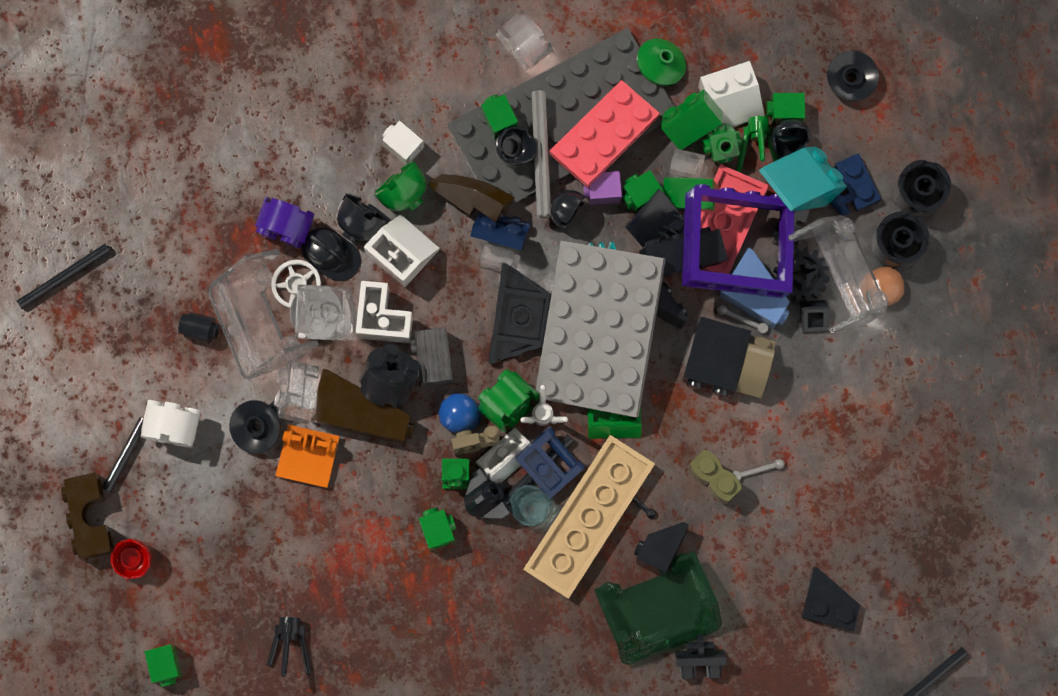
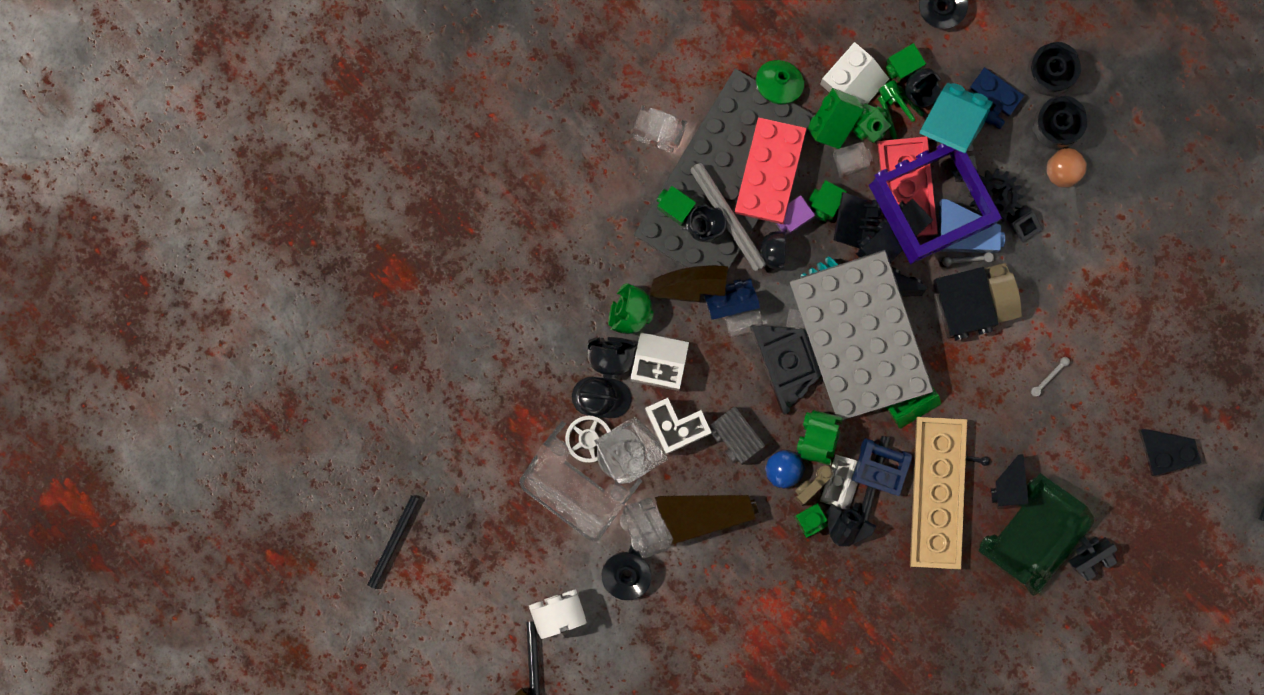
camera: 30 degrees left, 5 degrees up
black brick [178,312,220,344] -> none
dark purple brick [255,196,315,248] -> none
orange hinge [275,425,340,488] -> none
black brick [359,343,420,407] -> none
white brick [382,121,424,165] -> none
green brick [419,507,456,551] -> none
clear light blue hair [510,485,552,527] -> none
white plant [520,385,568,426] -> none
green slope [663,177,718,210] -> none
olive brick [688,450,742,505] -> none
clear windscreen [788,215,888,334] -> none

